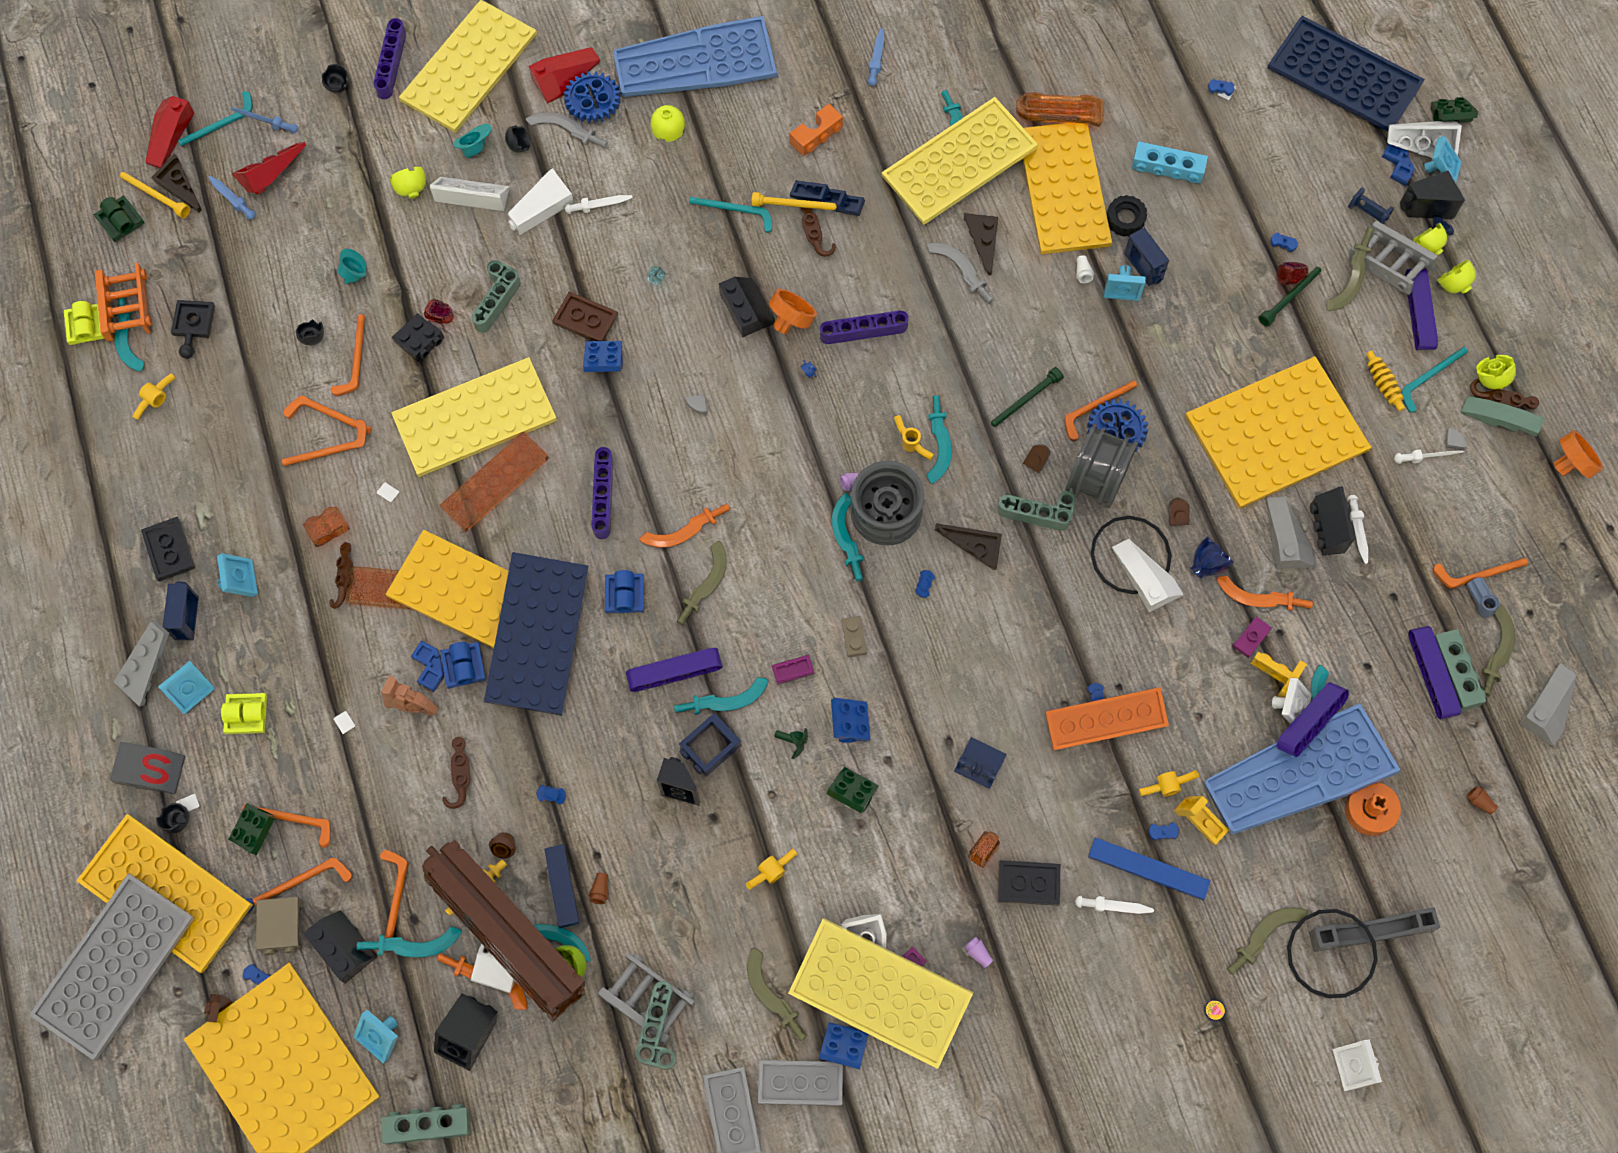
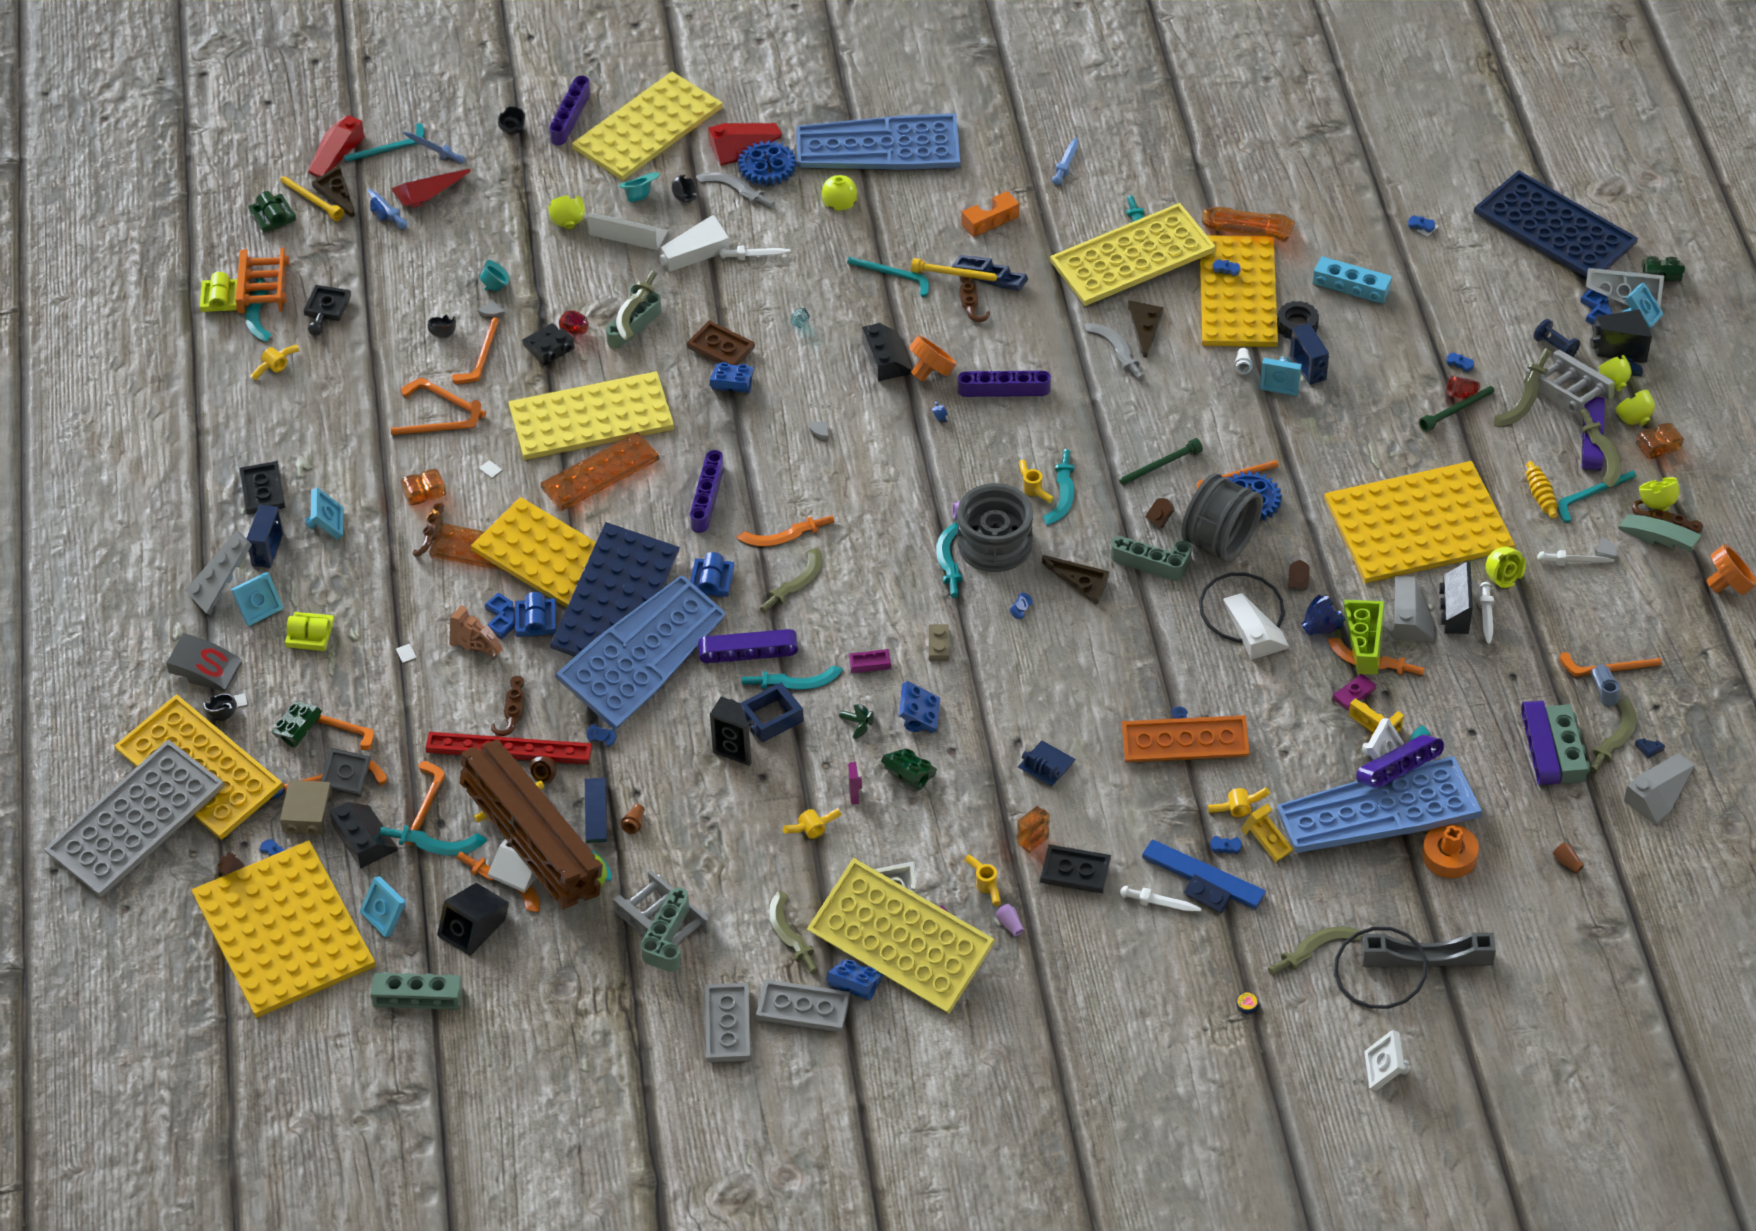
camera: 10 degrees right, 20 degrees down
none -> dark grey tile [321,748,371,797]
none -> blue piece [370,197,387,221]
none -> red plate [425,732,592,765]
none -> light grey tile [478,301,505,318]
none -> medium blue wing [555,576,725,730]
none -> olive sword [616,270,657,340]
none -> magenta plate [848,762,863,805]
none -> yellow piece [964,854,1001,906]
none -> dark blue plate [1184,874,1232,913]
none -> blue piece [1213,259,1241,276]
none -> lime wedge [1344,600,1385,675]
none -> neon yellow cylinder [1485,547,1526,588]
none -> olive sword [1580,408,1621,487]
none -> dark blue tile [1635,738,1665,759]
none -> clear orange brick [1636,423,1684,459]

